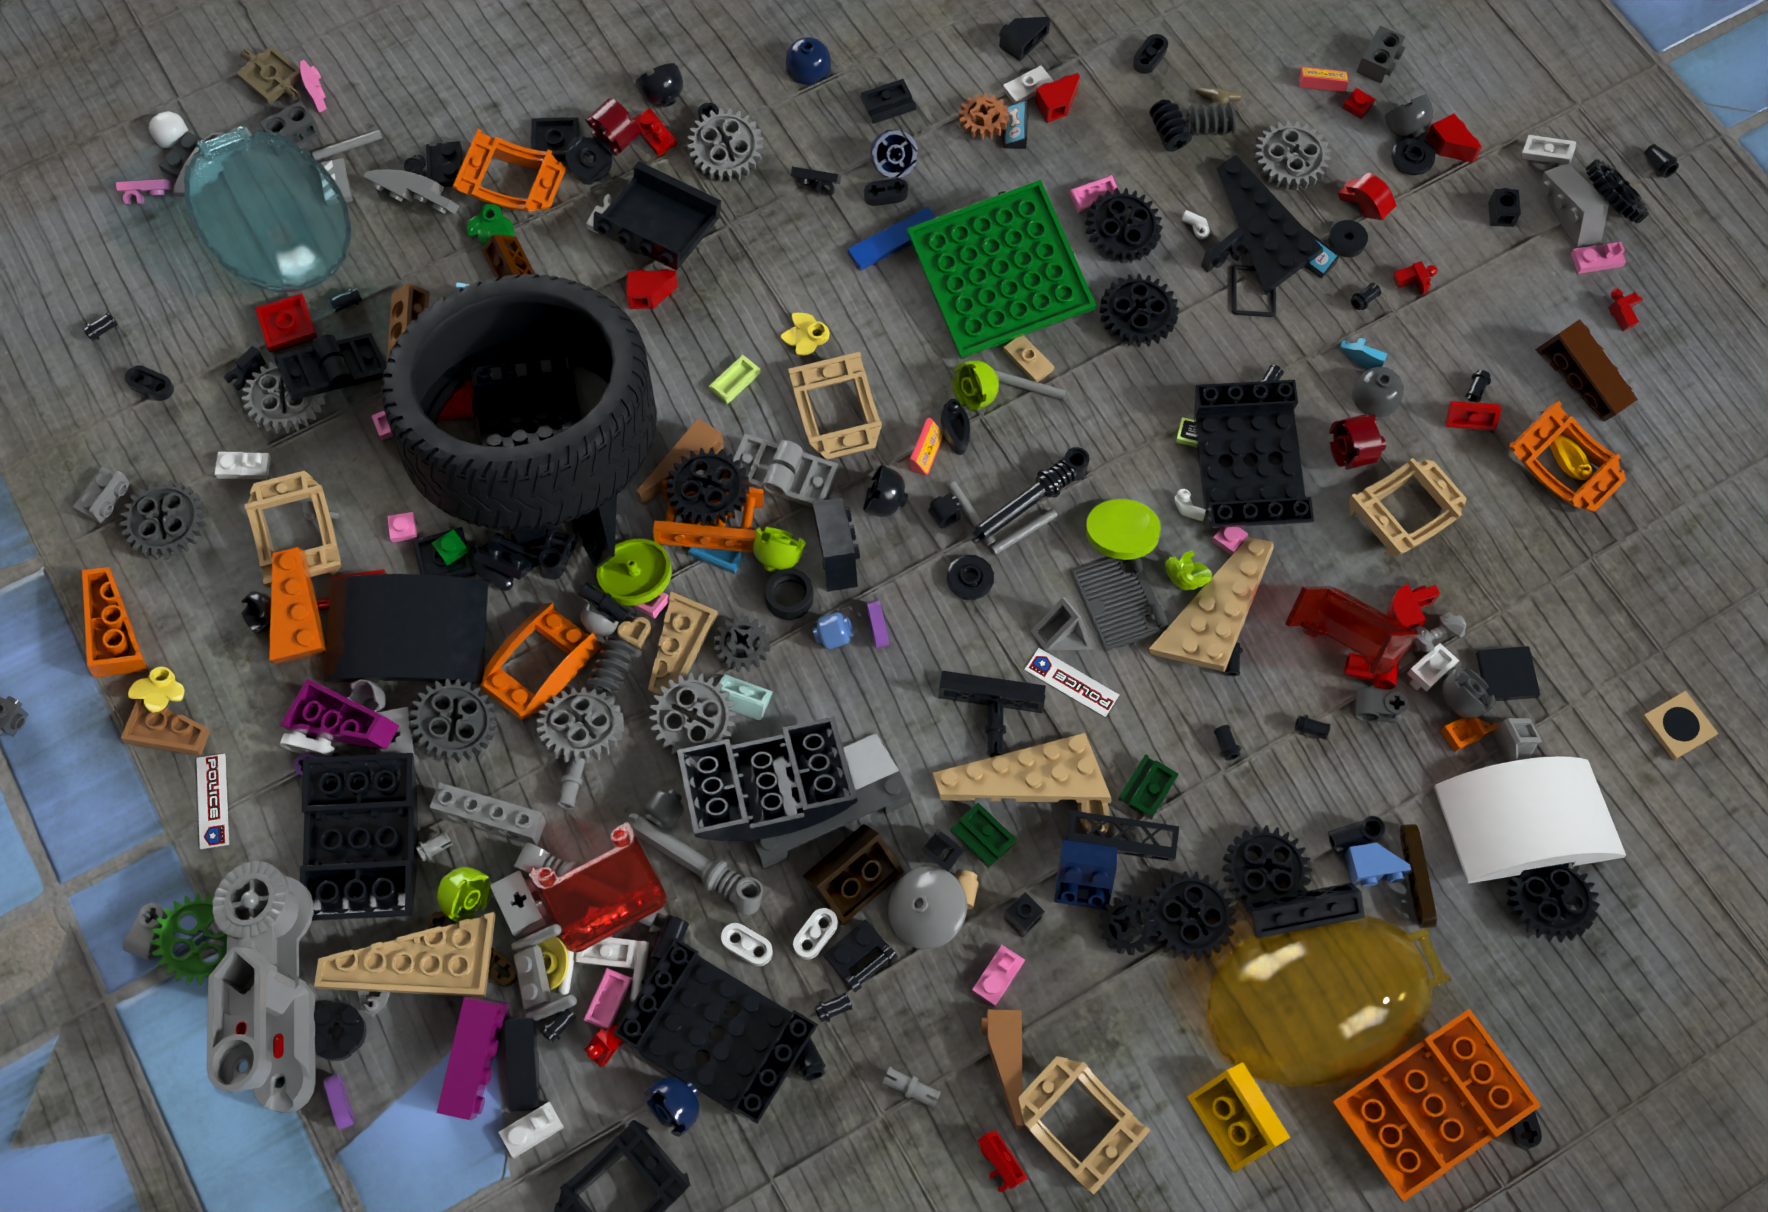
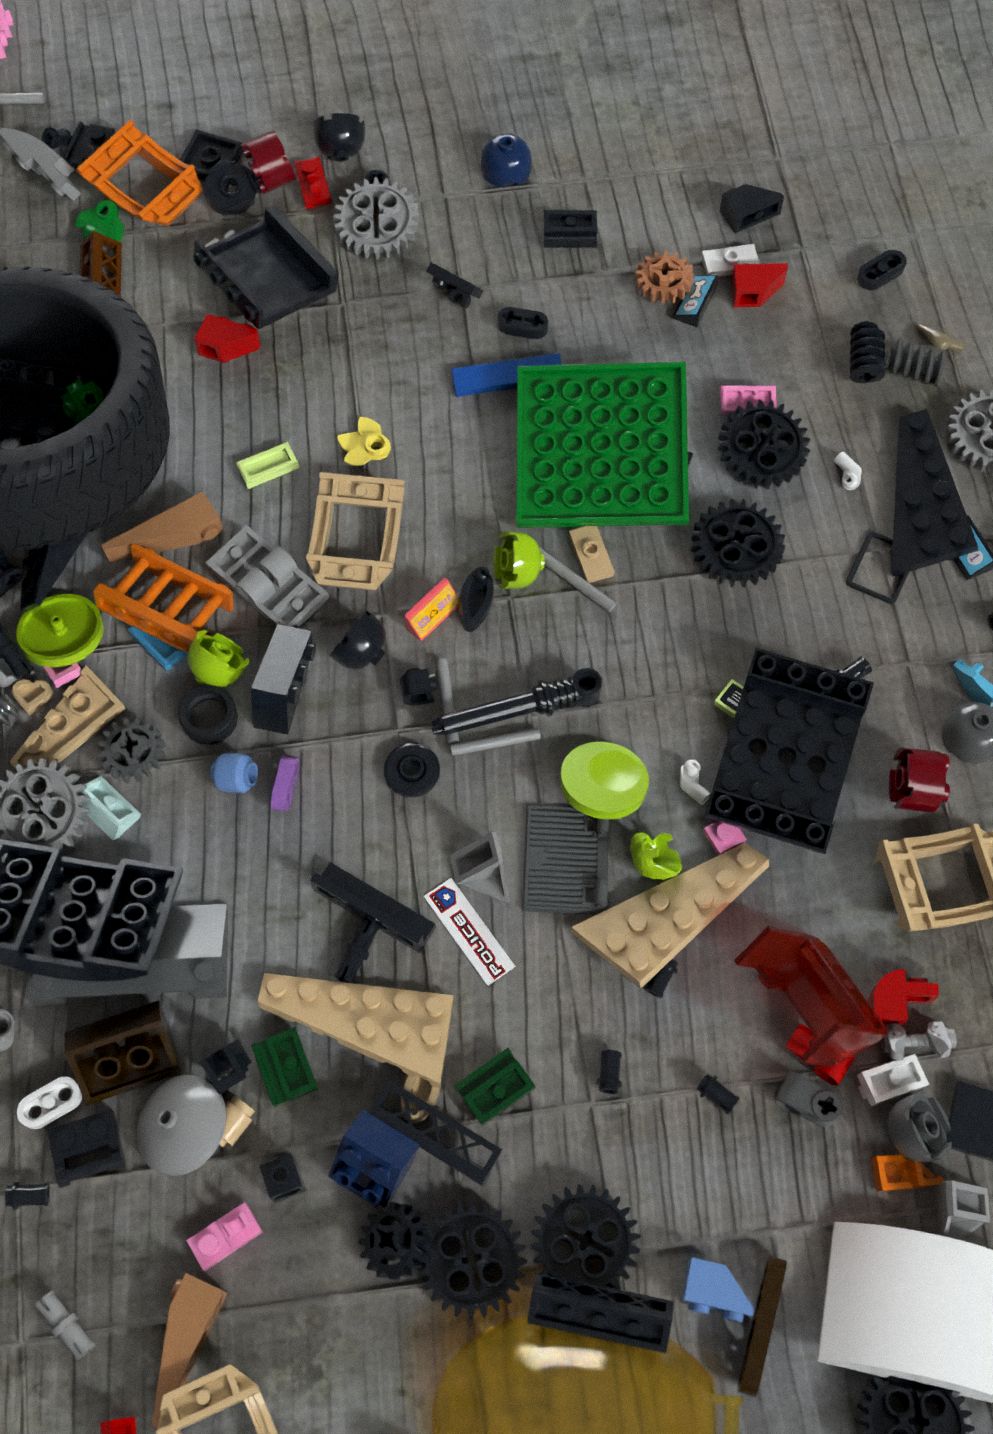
camera: 25 degrees right, 0 degrees up
black gear [666,447,750,526] -> none
dark blue cylinder [870,129,918,178] -> none
black plate [1201,227,1250,273] -> none
black piece [1328,816,1386,855] -> none
none -> green brick [60,379,105,425]

